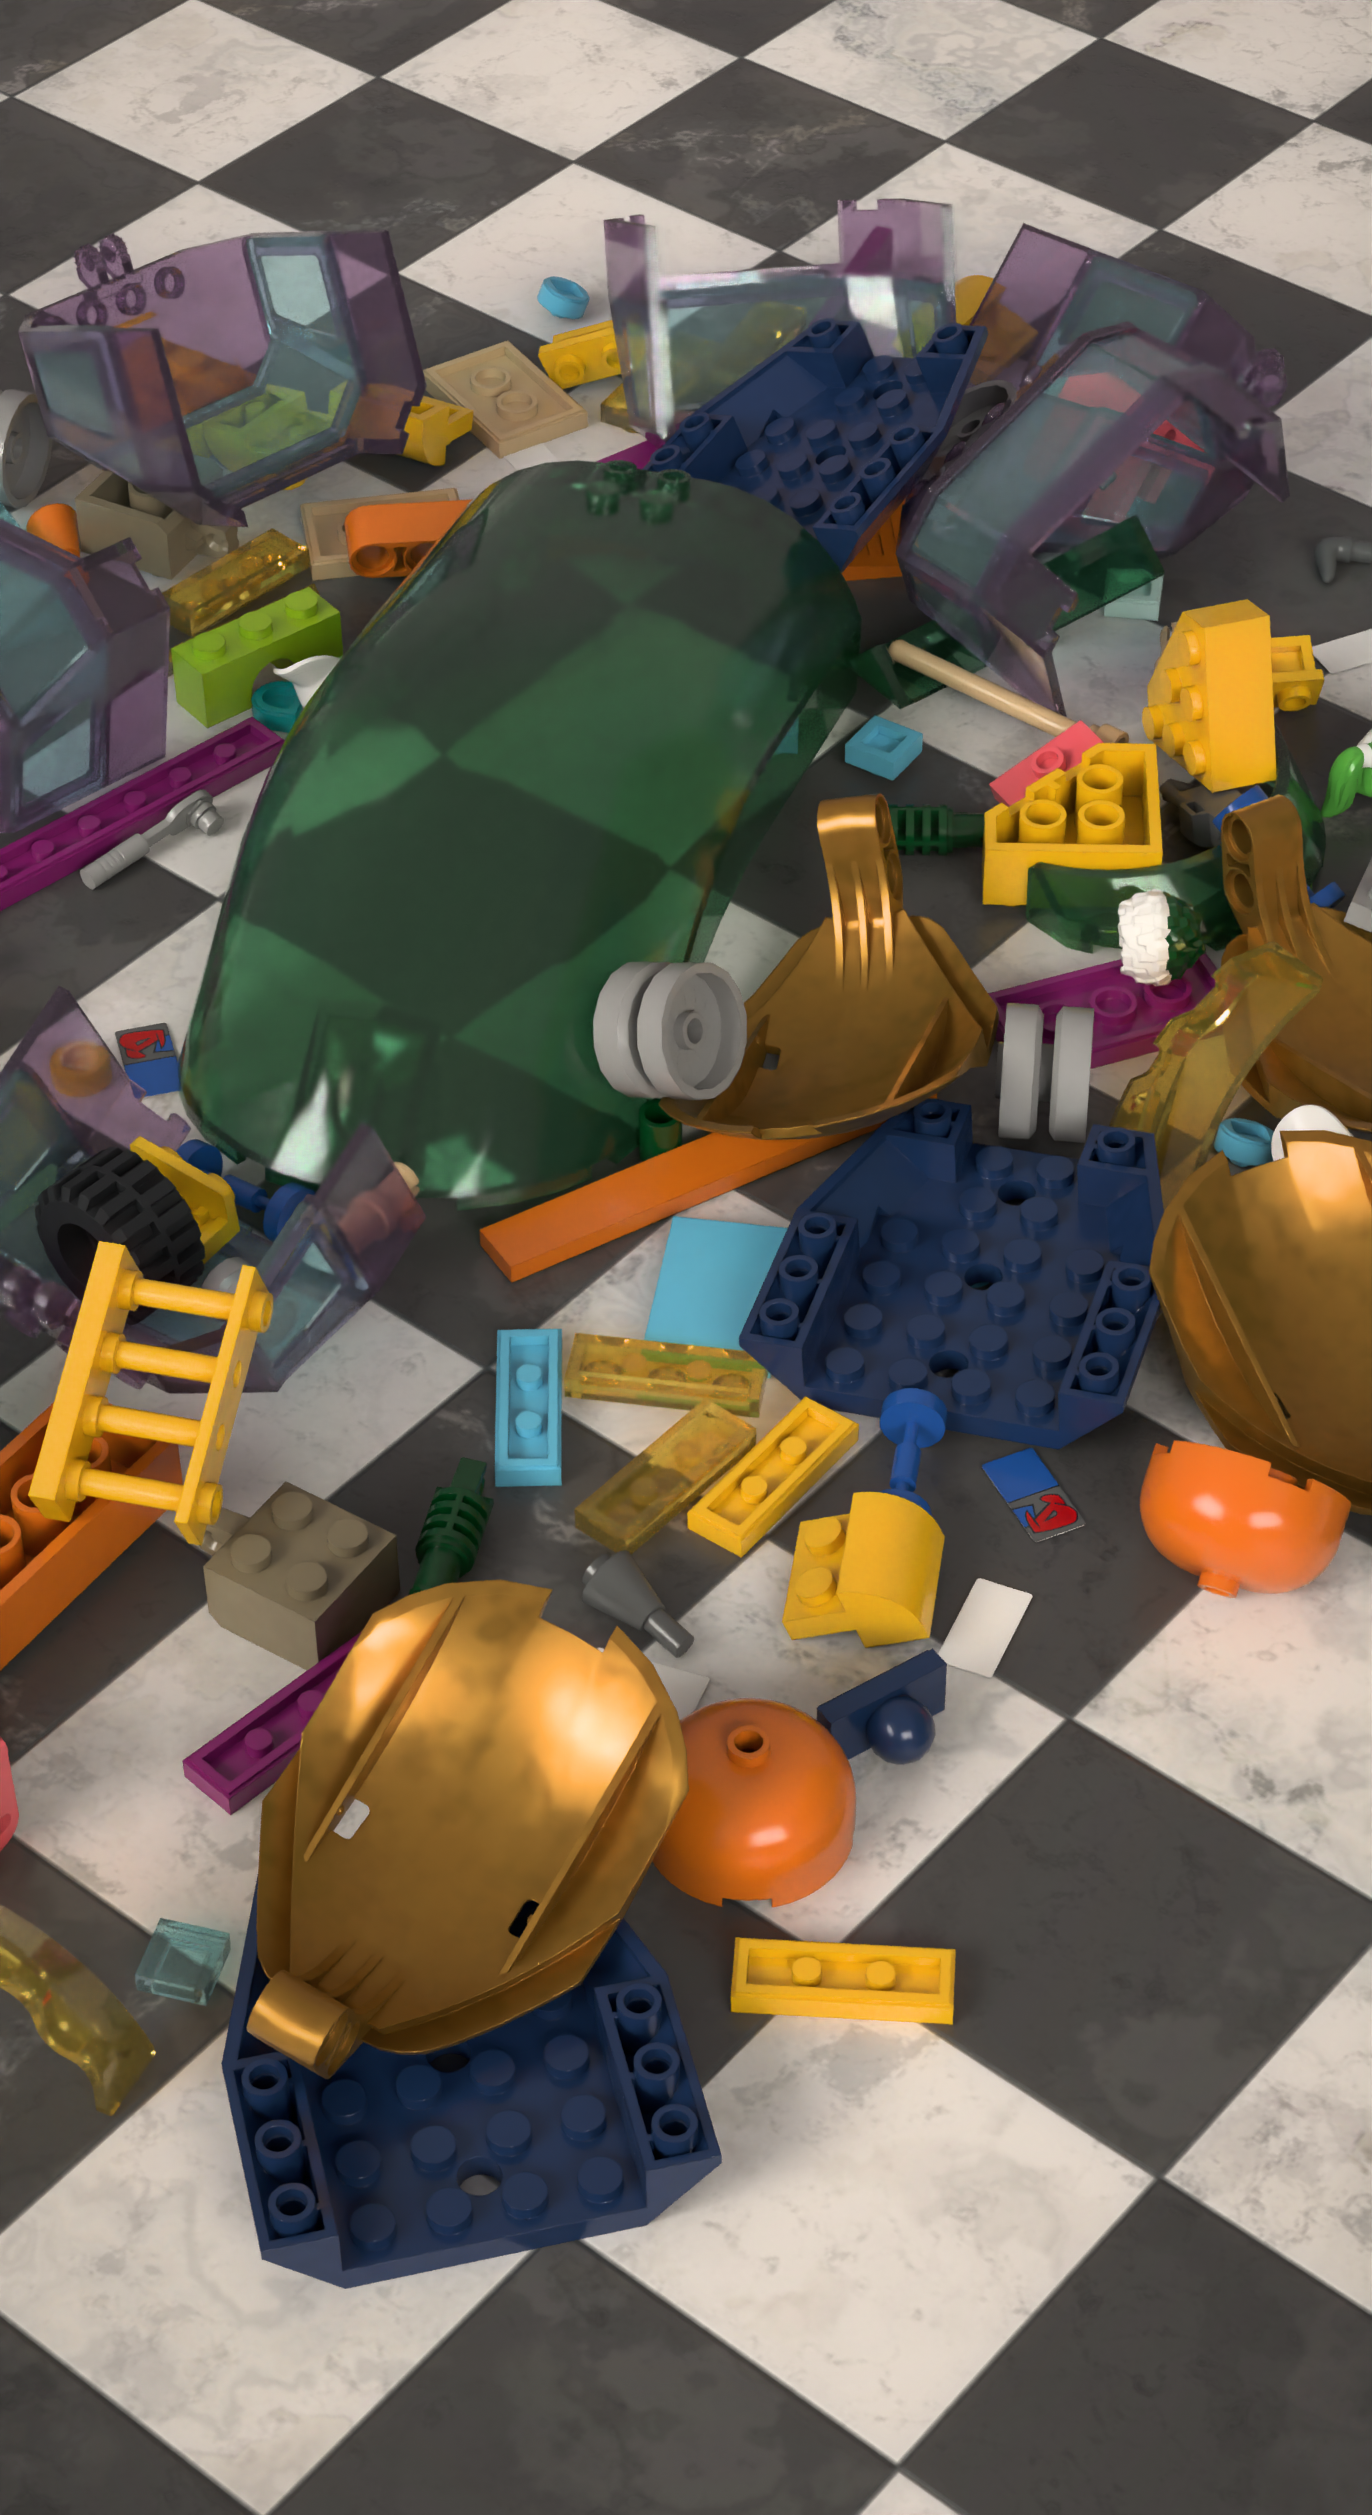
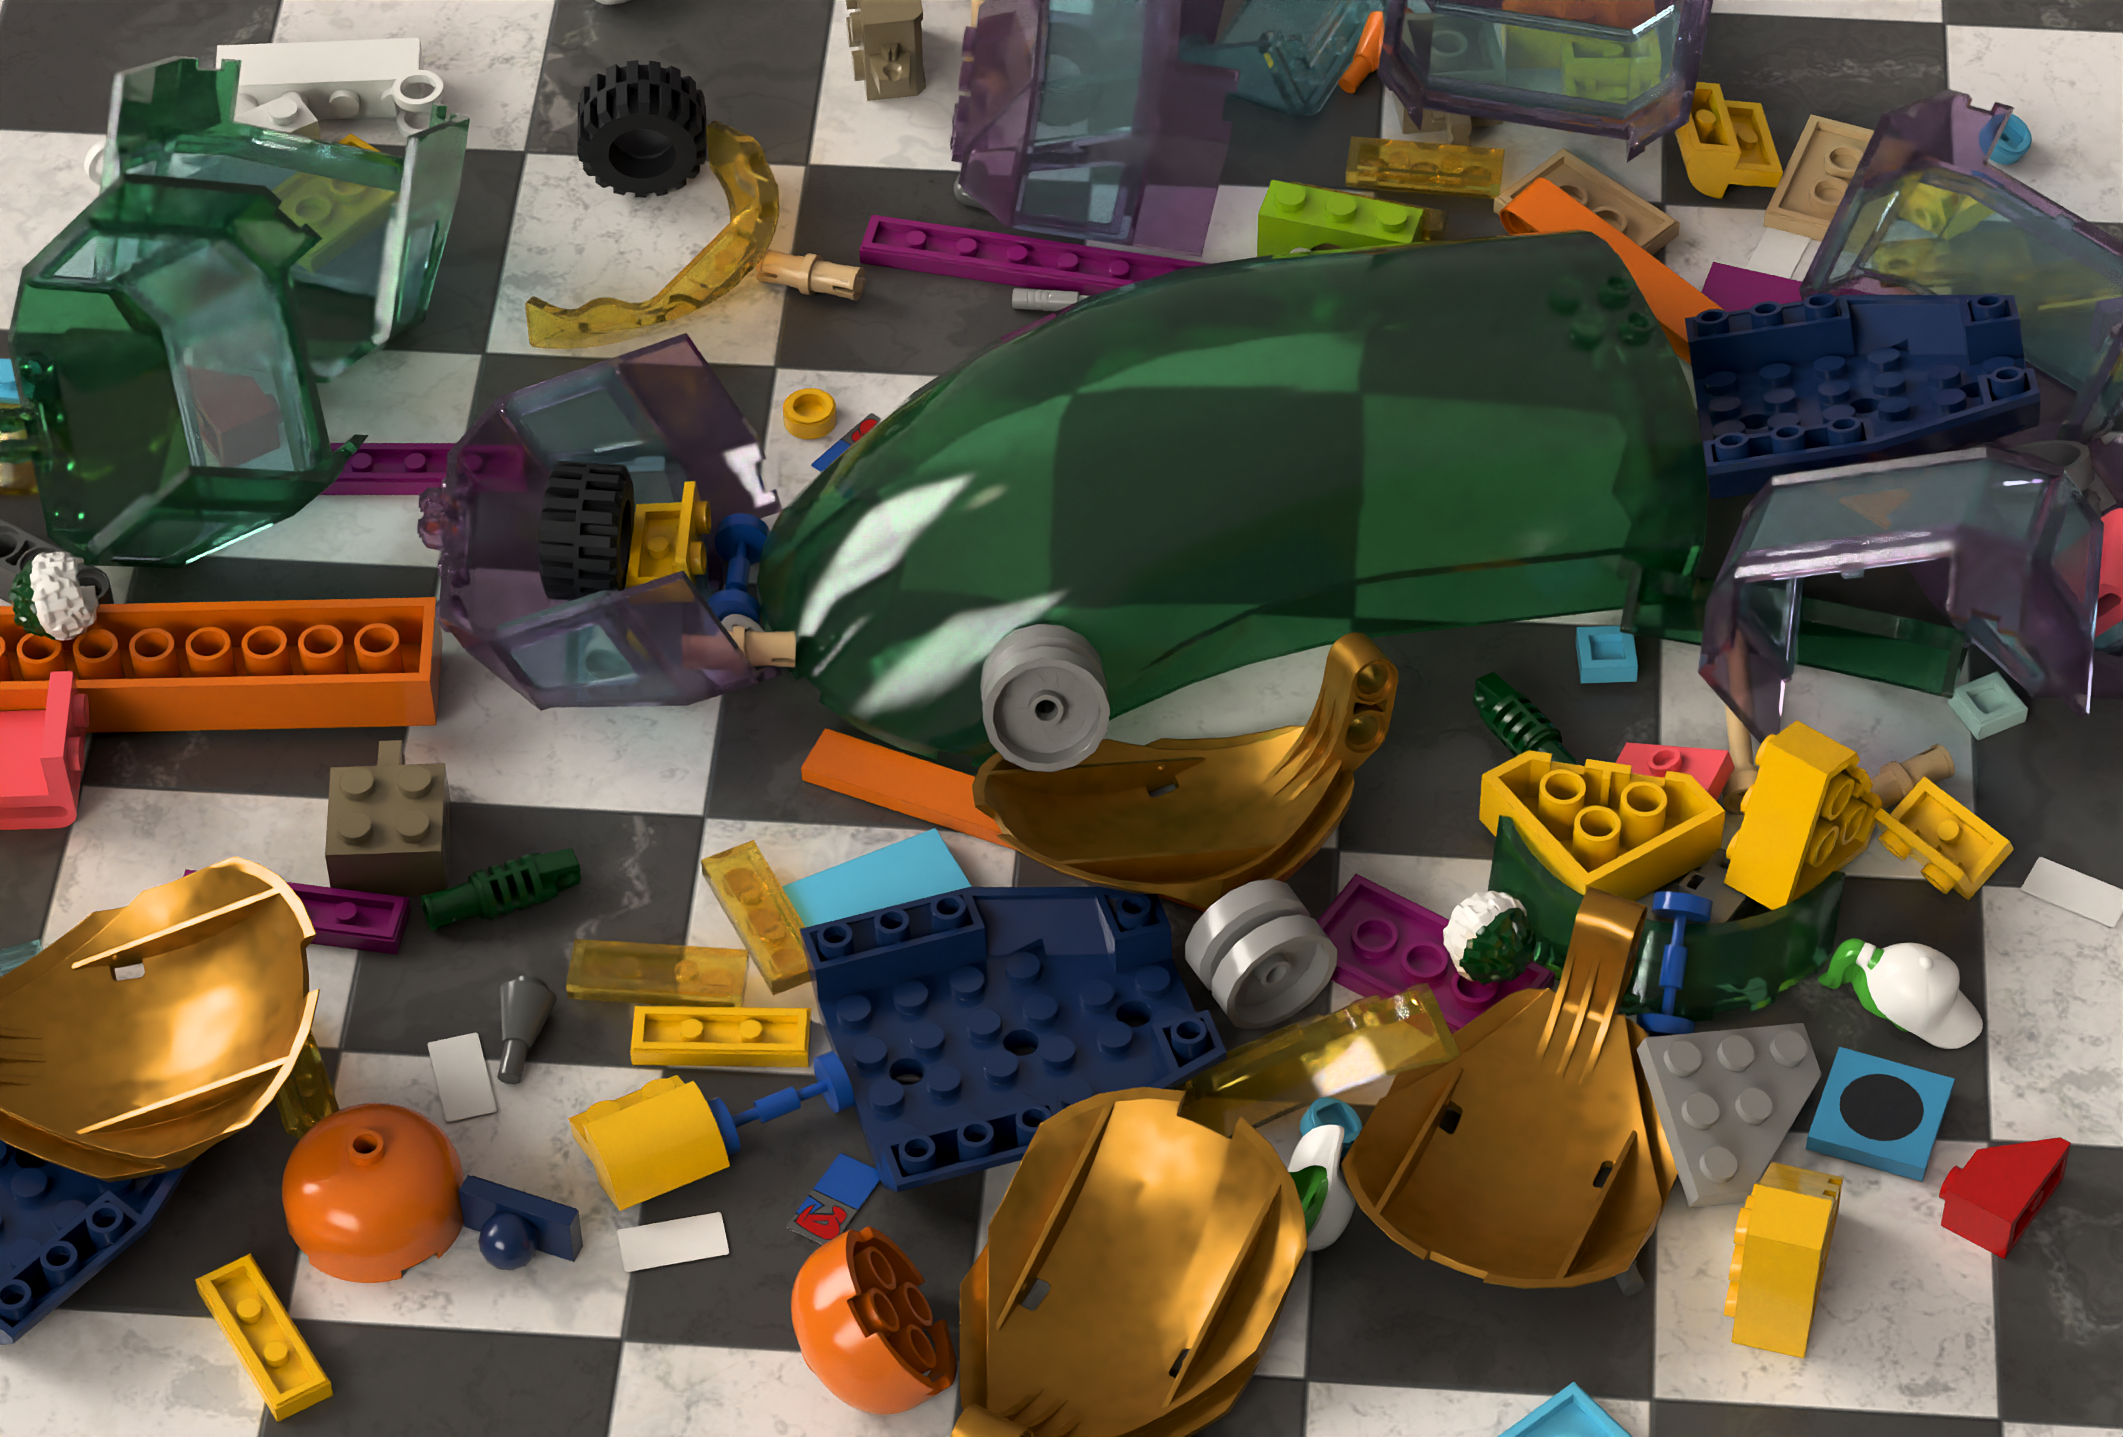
camera: 55 degrees right, 5 degrees up
yellow fence [28,1241,273,1546] -> none
medium azure tile [494,1329,562,1487] -> none

